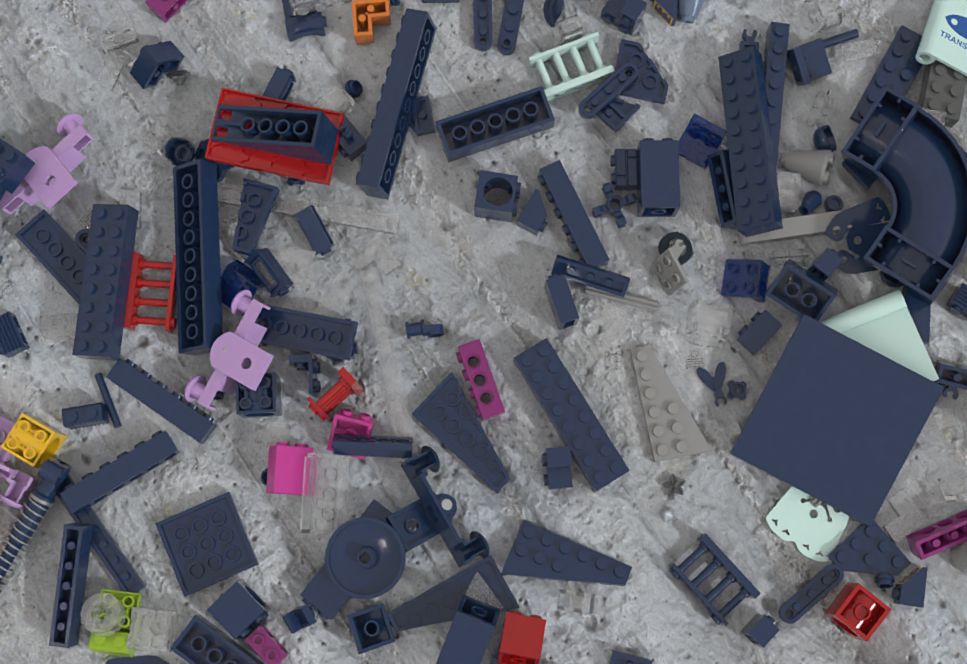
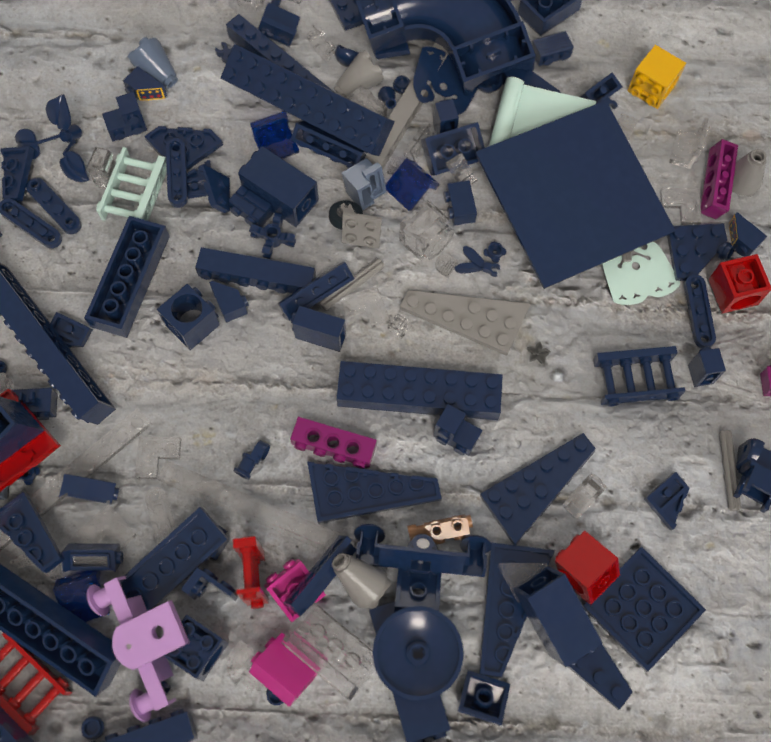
camera: 55 degrees left, 10 degrees down
none -> dark blue plate [81,716,105,740]
none -> dark blue wing [198,164,230,213]
none -> light grey cone [332,553,391,609]
none -> sand blue plate [341,158,386,210]
none -> medium nougat brick [407,514,473,545]
none -> clear slope [445,153,478,185]

